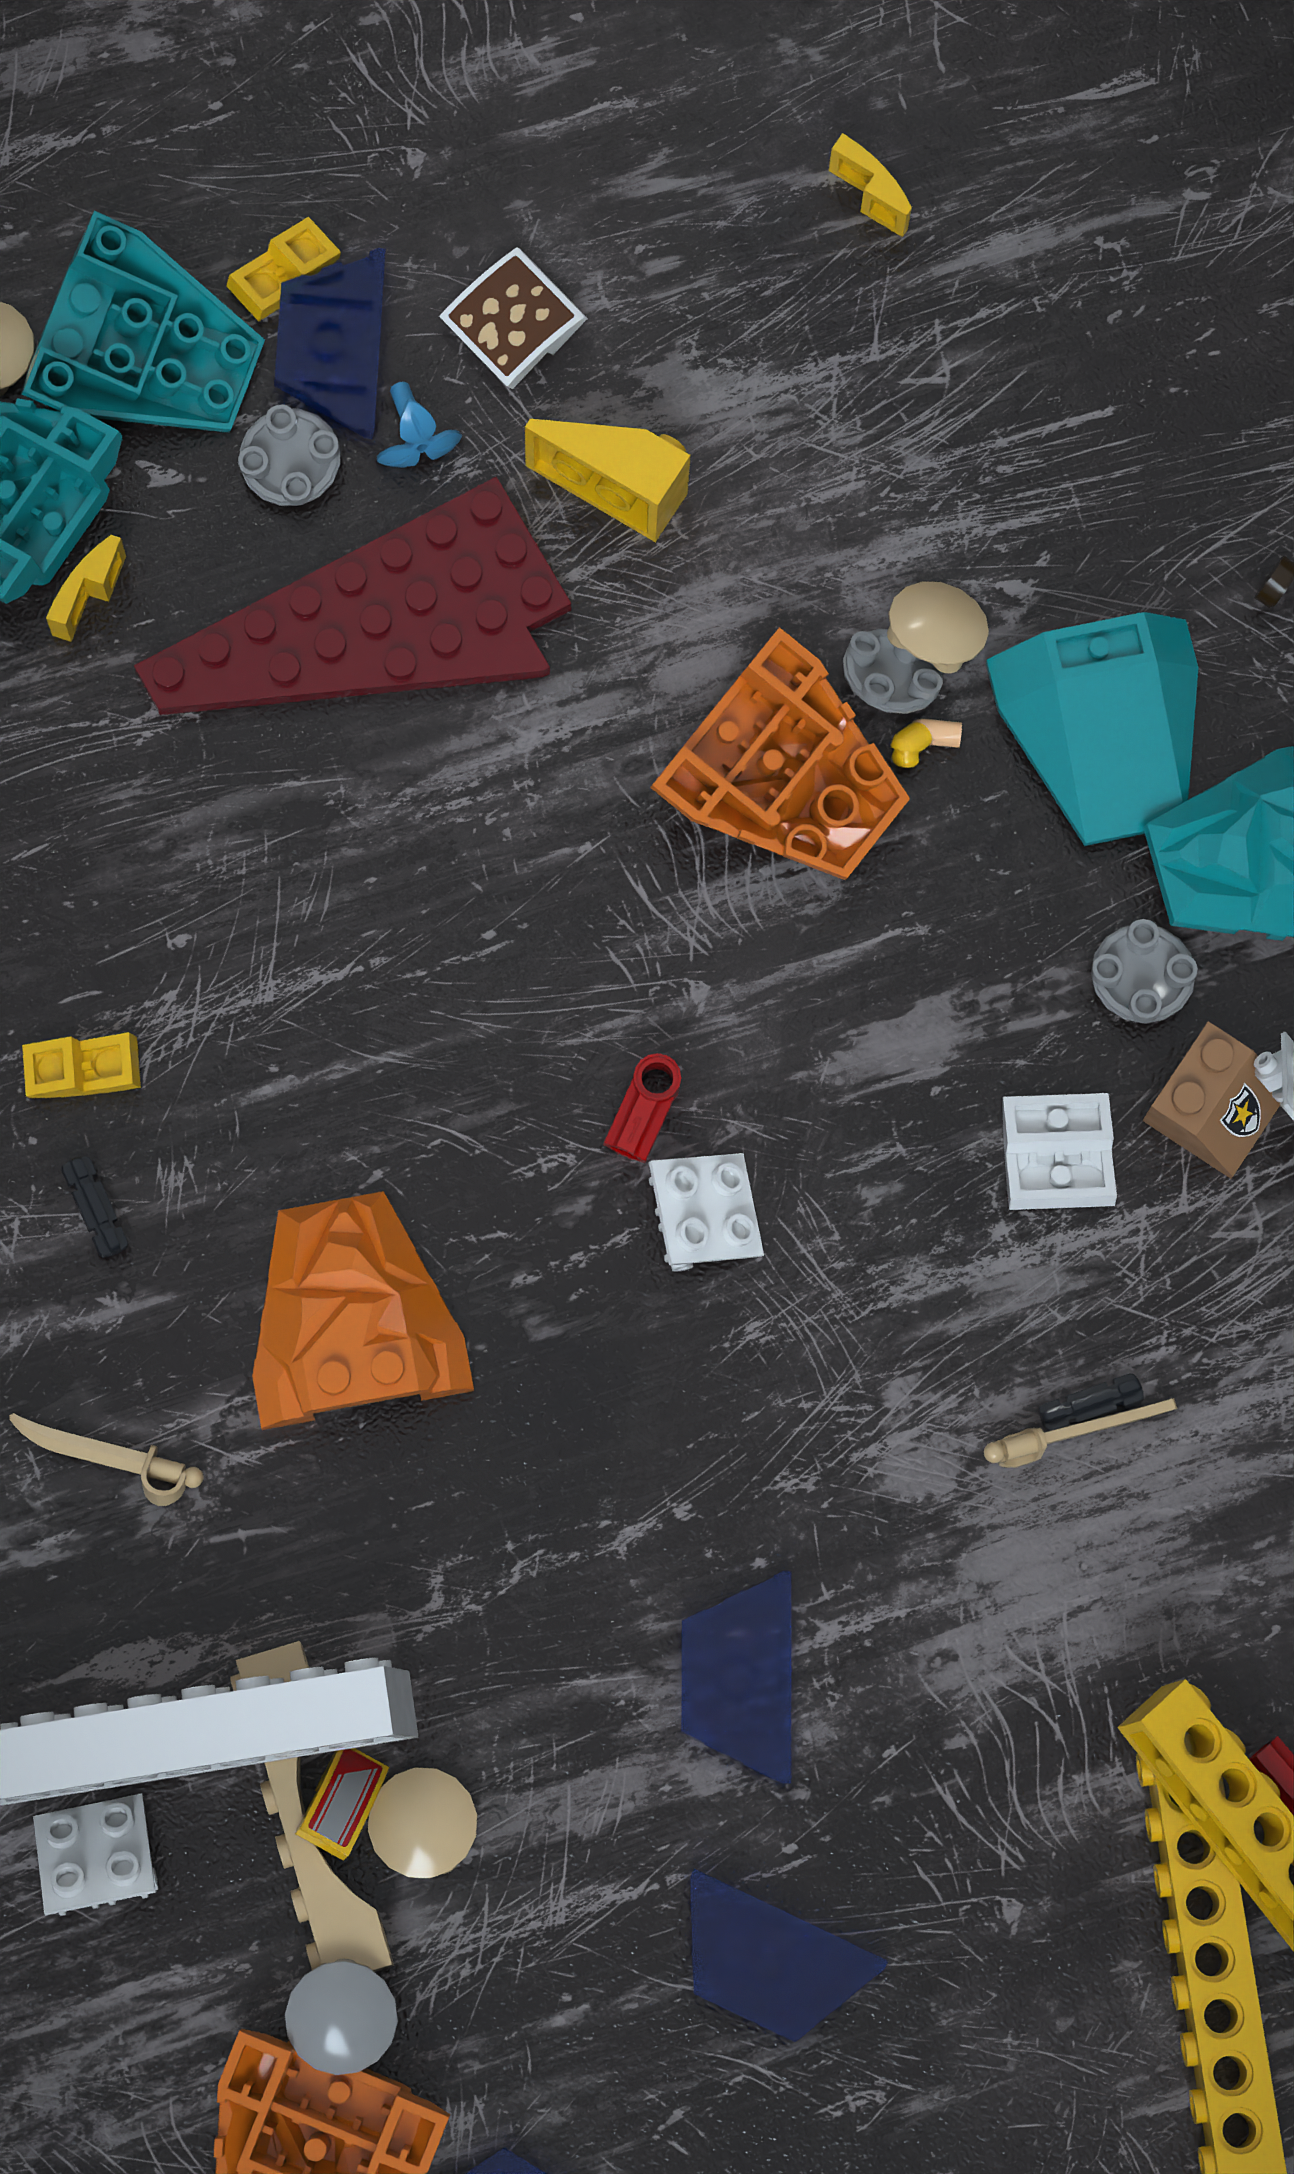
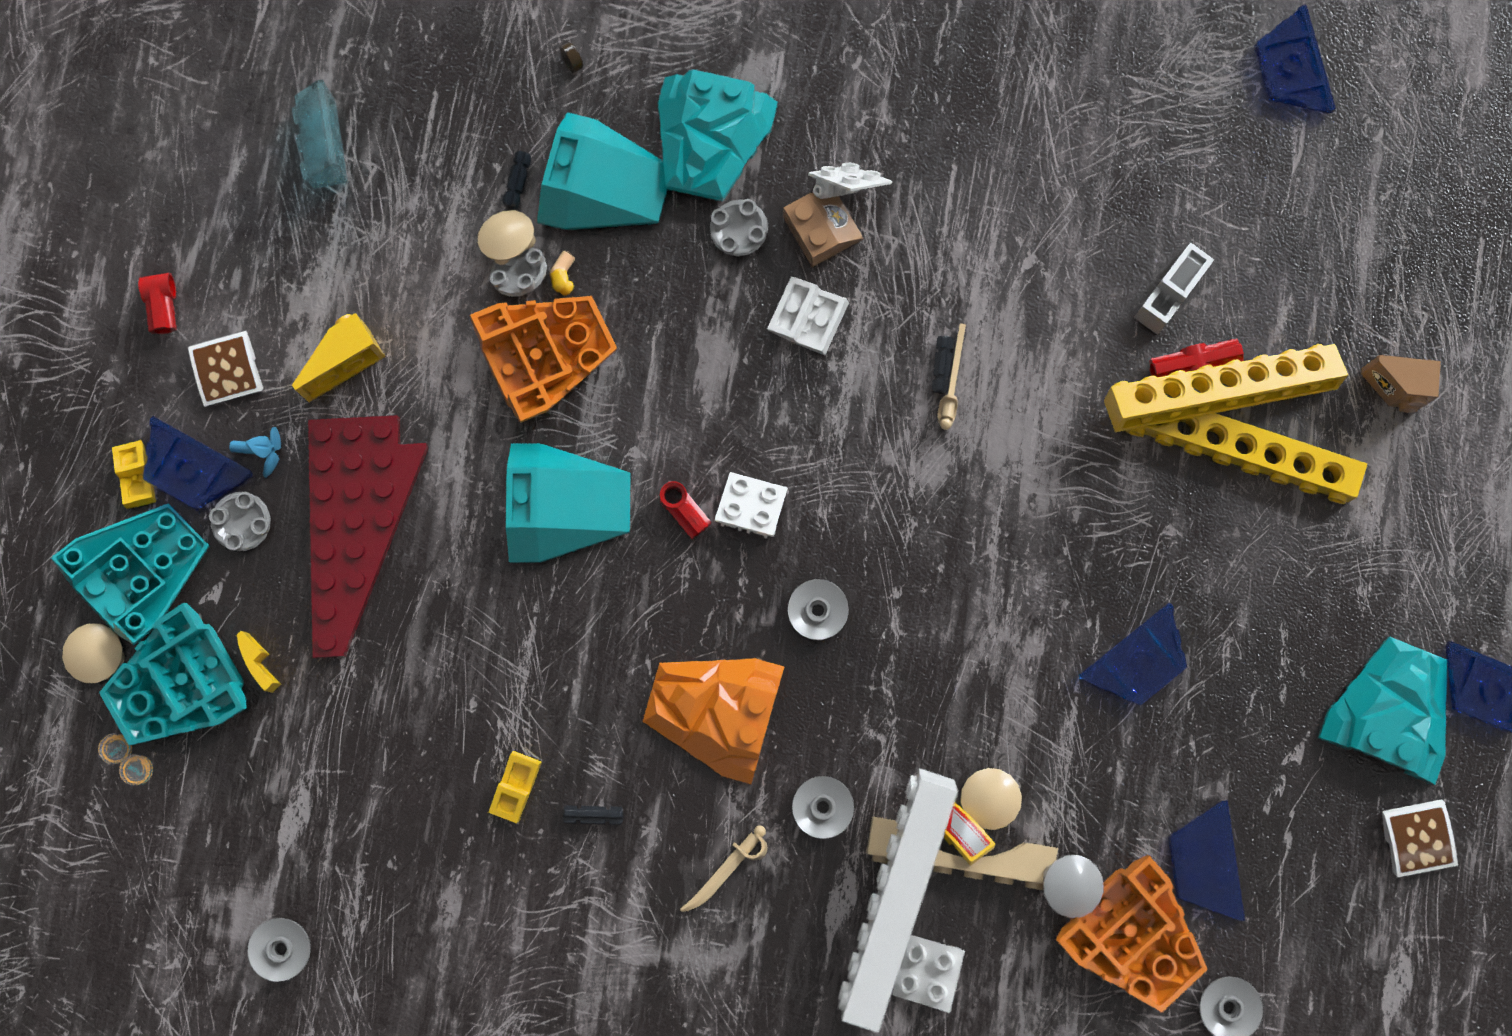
camera: 55 degrees left, 5 degrees up
clear blue wing [681,1571,791,1785] -> none
yellow slope [829,133,912,237] -> none
none -> red piece [138,273,177,334]
none -> clear light blue slope [292,79,348,189]
none -> black axle [502,151,531,208]
none -> teal wedge [506,444,631,563]
none -> light grey dish [788,579,849,640]
none -> light grey dish [792,776,854,838]

